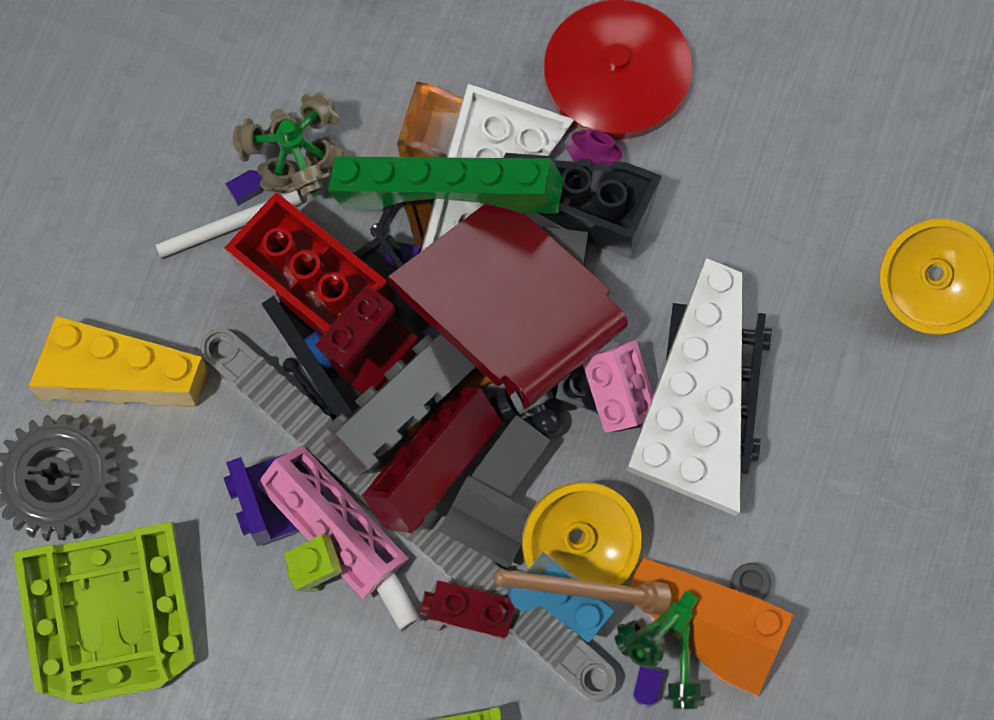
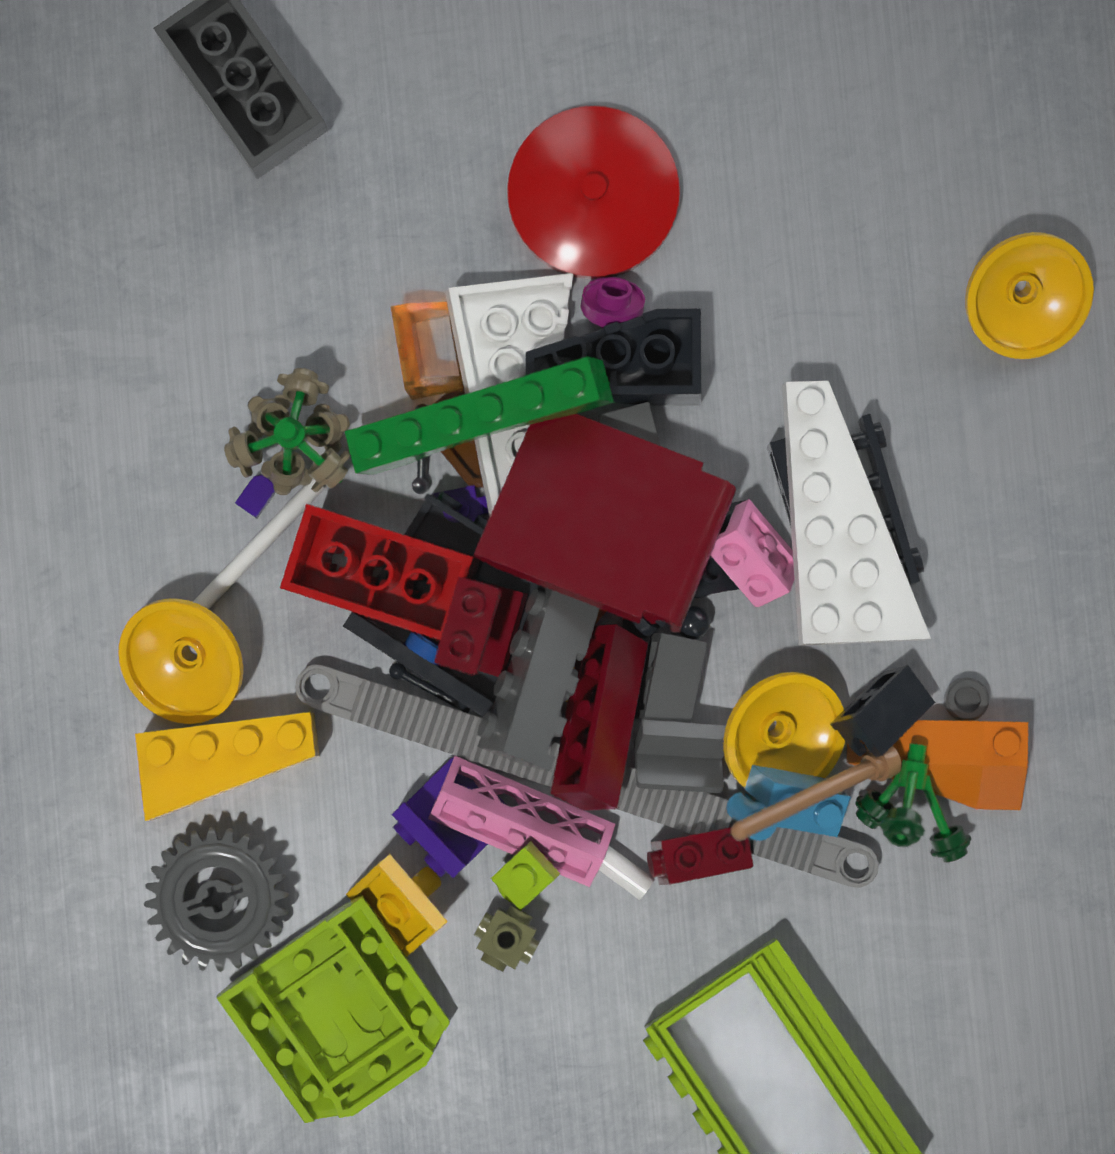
camera: 25 degrees left, 15 degrees up
dark purple piece [633,666,664,708] -> none
none -> yellow dish [118,598,243,724]
none -> yellow tile [346,854,448,957]
none -> olive brick [474,905,540,972]
none -> black hinge [830,665,936,758]

